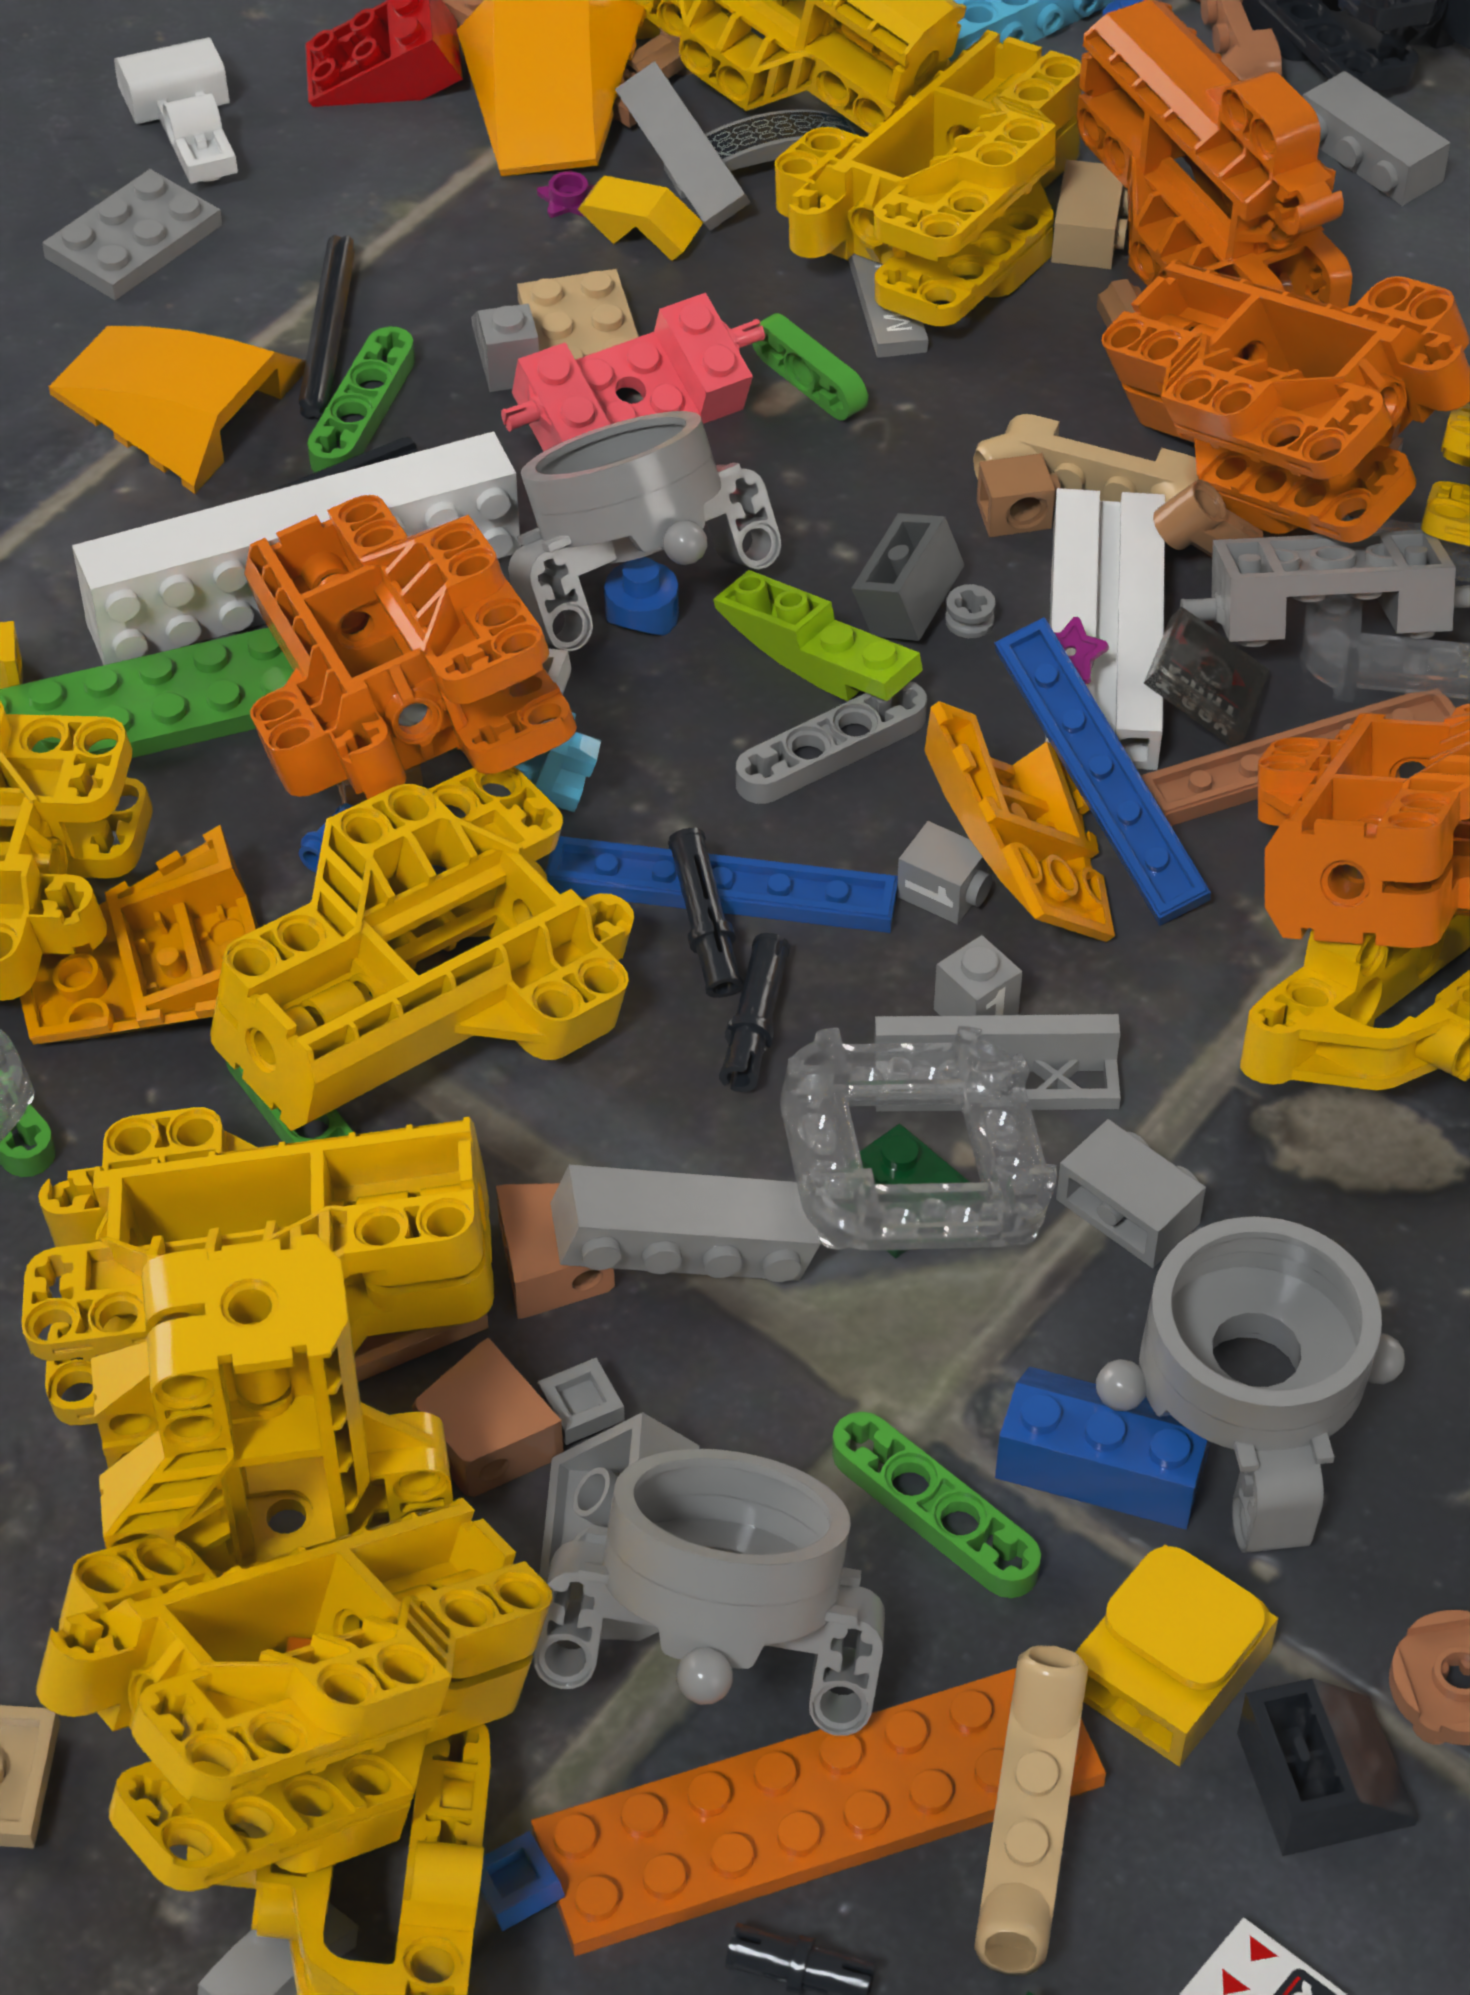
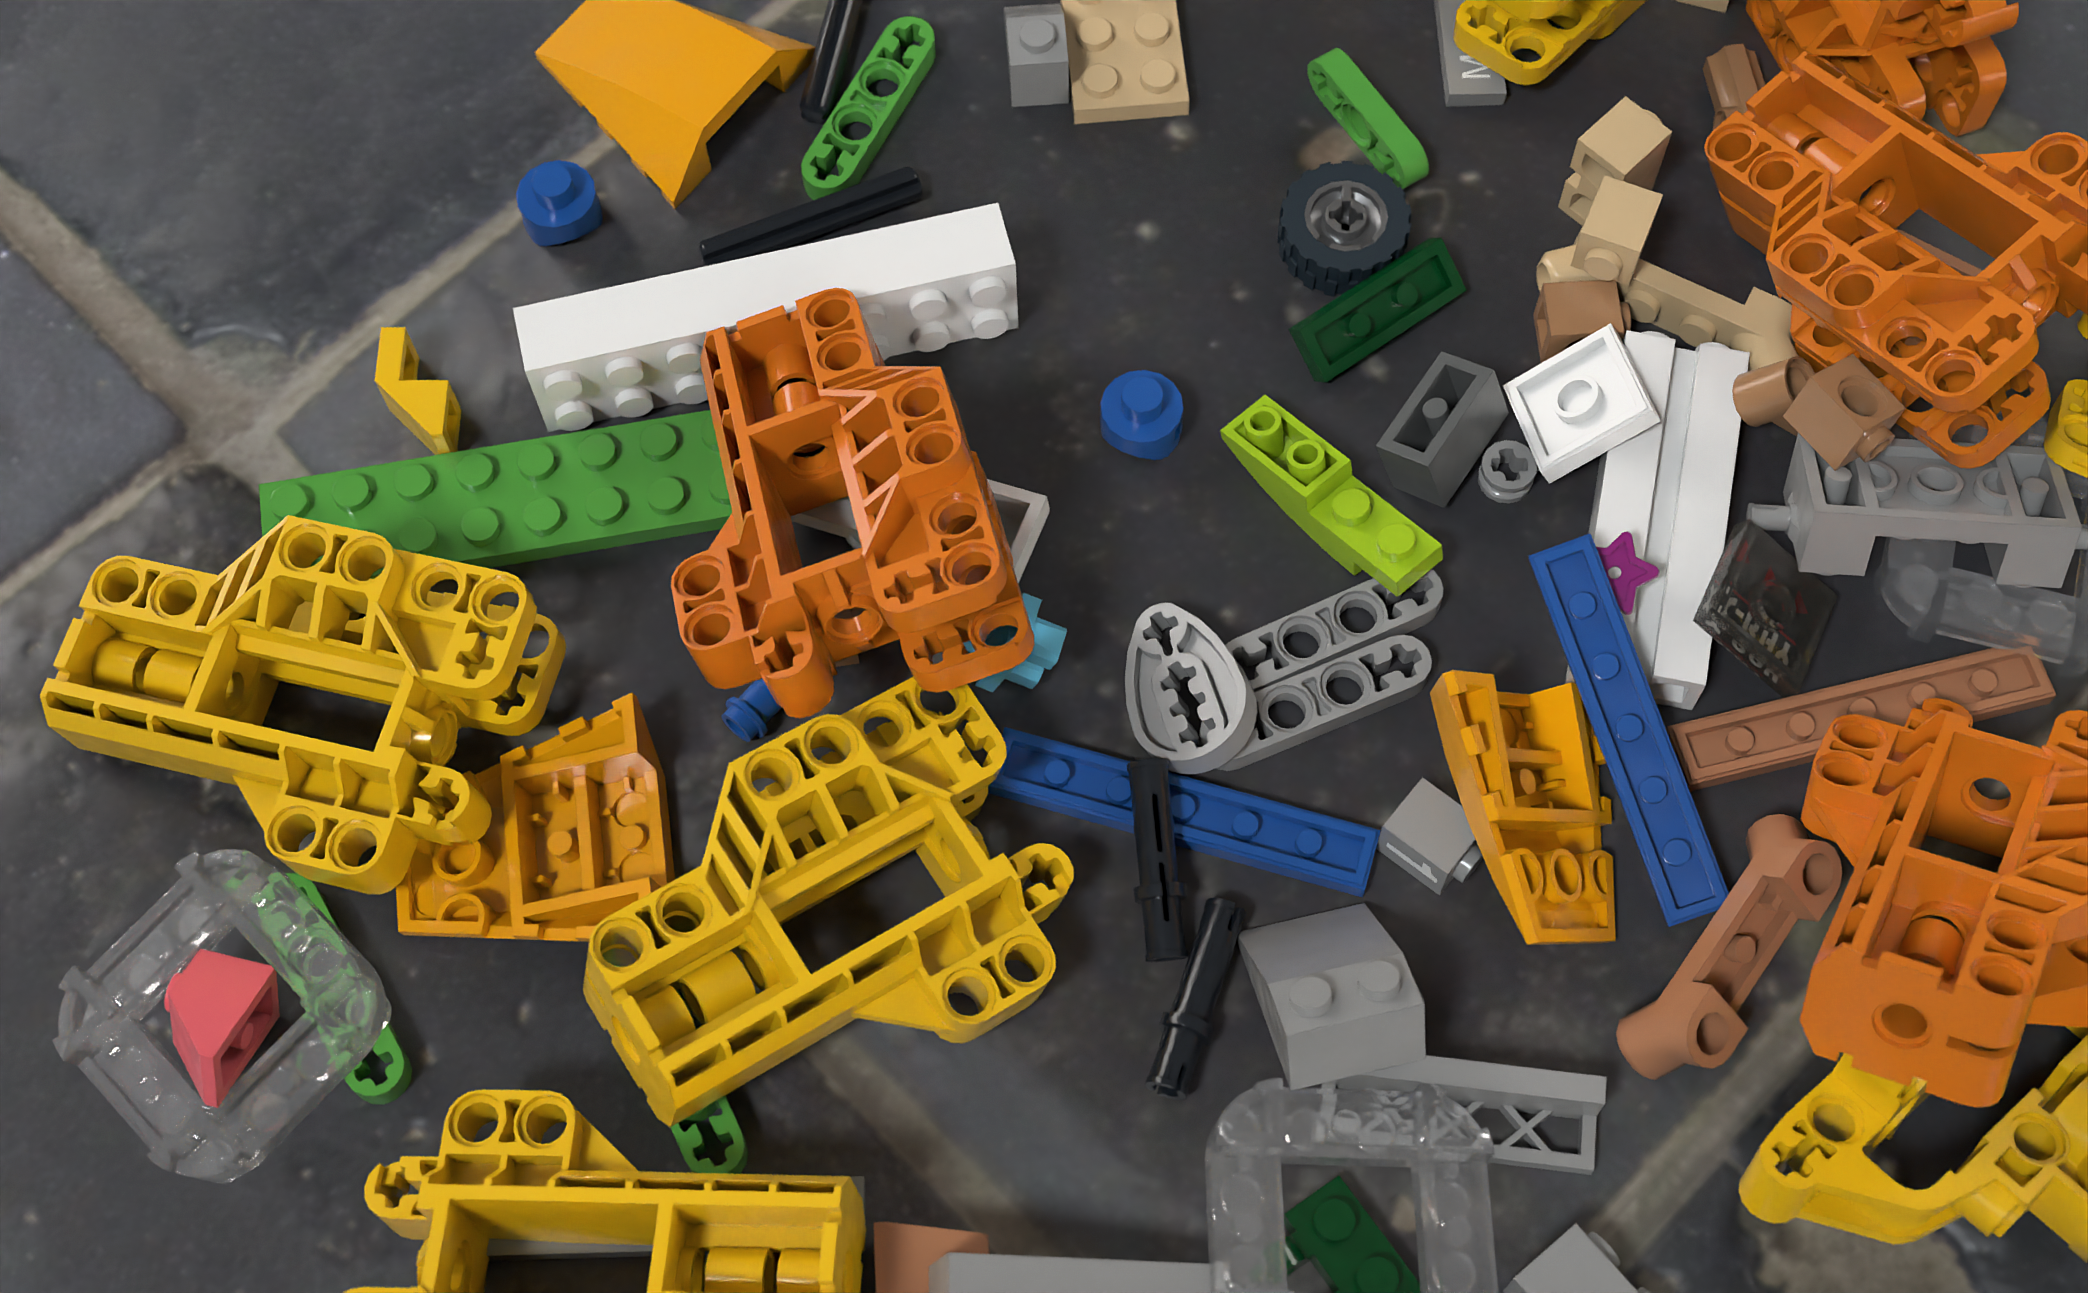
camera: 10 degrees right, 15 degrees up
coral brick [501,293,765,451] -> none
light grey piece [508,411,781,652] -> none
light grey brick [934,935,1022,1016] -> none
none -> blue piece [516,160,603,246]
none -> light grey piece [1125,603,1257,774]
none -> light grey beam [1198,634,1432,771]
none -> light grey slope [1237,903,1426,1091]
none -> black wheel [1277,161,1412,297]
none -> dark green plate [1289,238,1467,383]
none -> white tile [1503,323,1661,484]
none -> tan brick [1558,96,1672,226]
none -> tan brick [1570,175,1663,286]
none -> nougat plate [1616,814,1842,1080]
none -> medium nougat brick [1783,354,1906,471]

